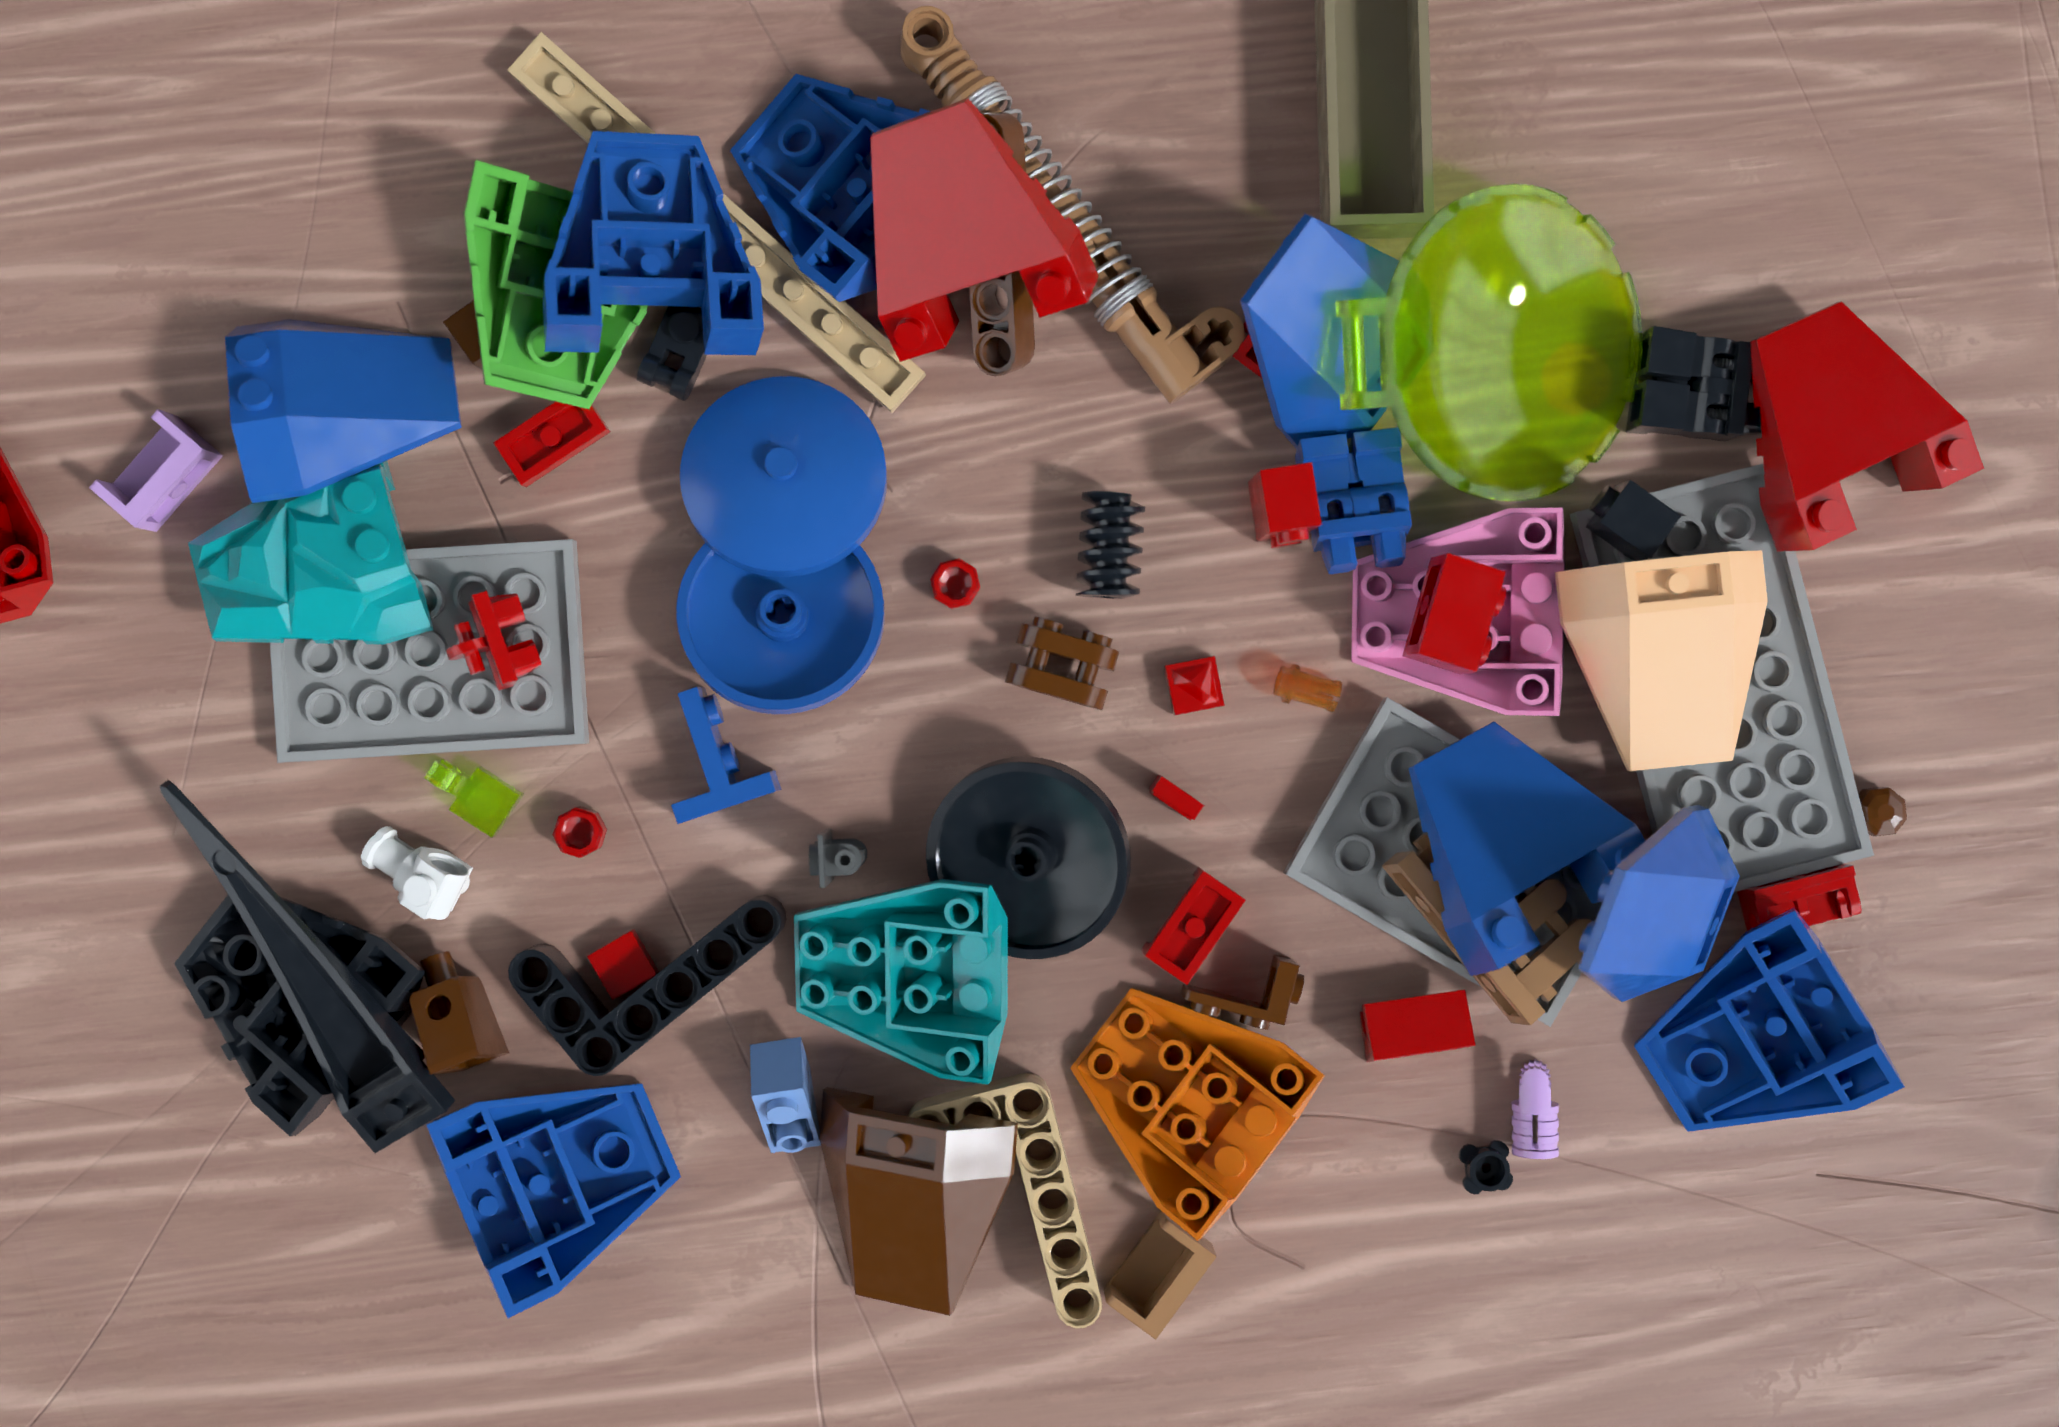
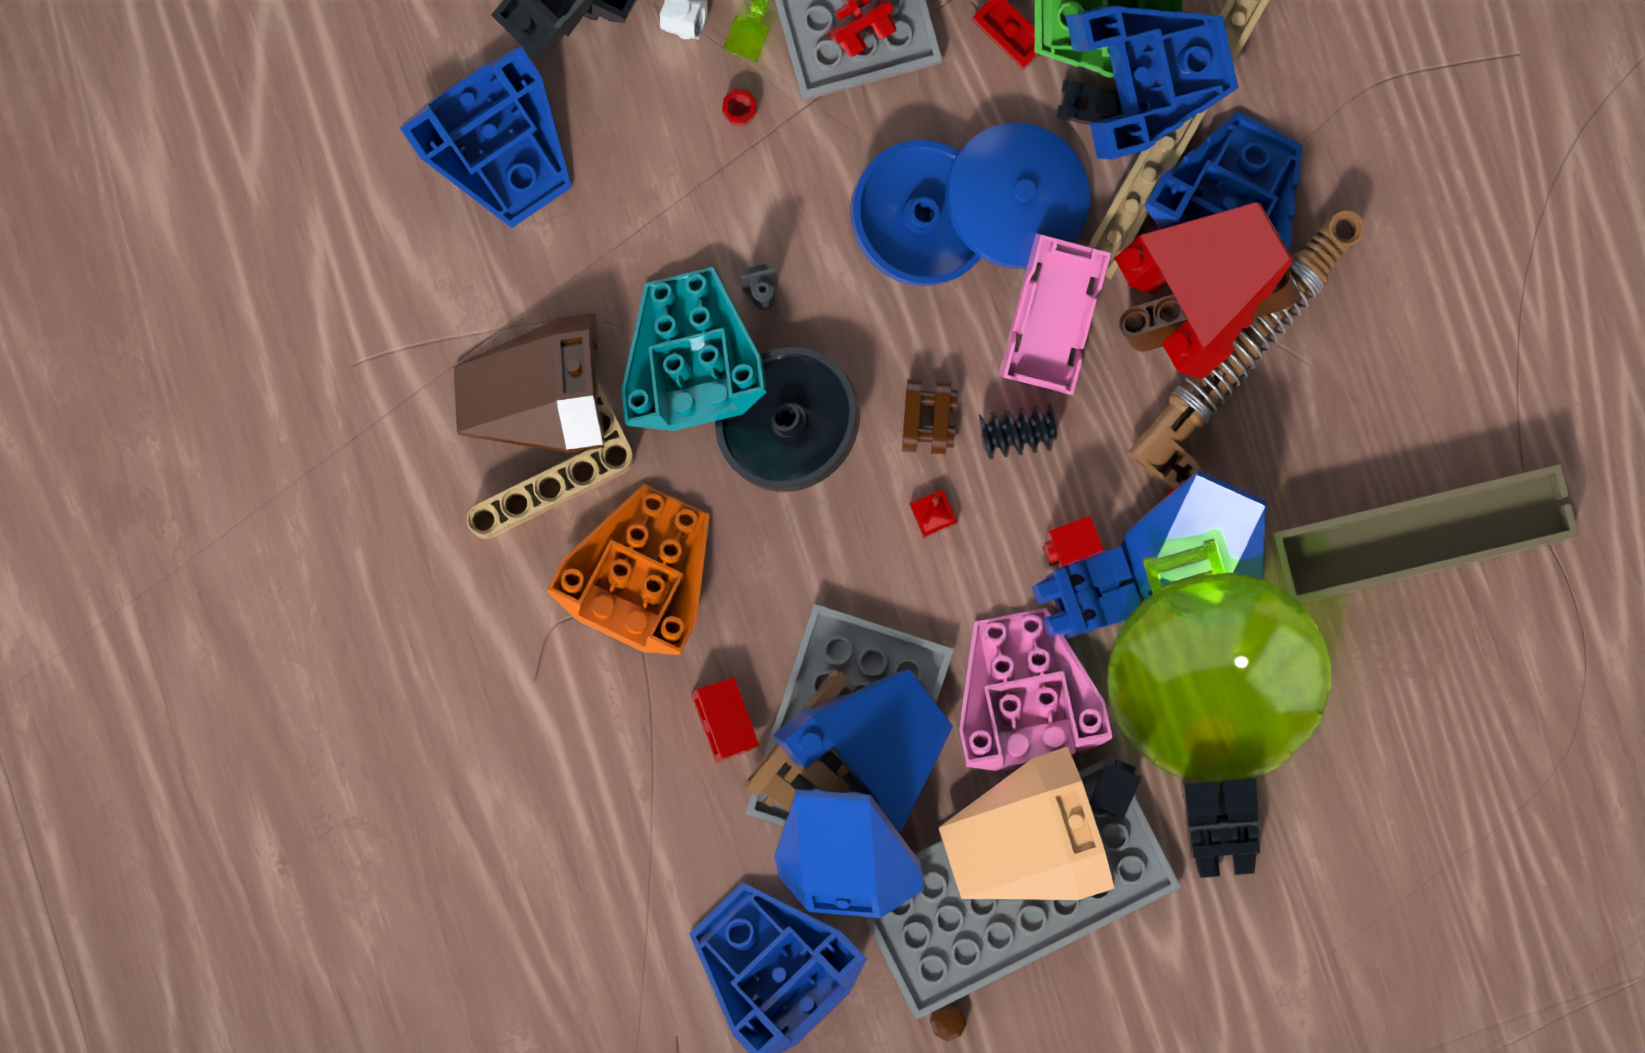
camera: 80 degrees right, 5 degrees down
reddish brown torso [409,951,509,1075] -> none
black beam [508,895,787,1076] -> none
red tile [587,929,659,1000] -> none
blue bracket [671,687,781,824] -> none
medium blue slope [750,1037,821,1153] -> none
red tile [930,558,981,609] -> none
medium nougat panel [1104,1211,1217,1340] -> none
red panel [1141,866,1246,985] -> none
red tile [1149,774,1204,821] -> none
reddish brown bracket [1181,954,1304,1030] -> none
clear orange pin [1273,664,1342,712] -> none
red brick [1402,553,1506,674] -> none
black plate [1458,1140,1513,1195] -> none
lavender hinge [1512,1059,1559,1159] -> none
red hinge [1737,864,1862,931] -> none
red wedge [1750,301,1984,552] -> none
none -> bright pink piece [998,233,1111,395]

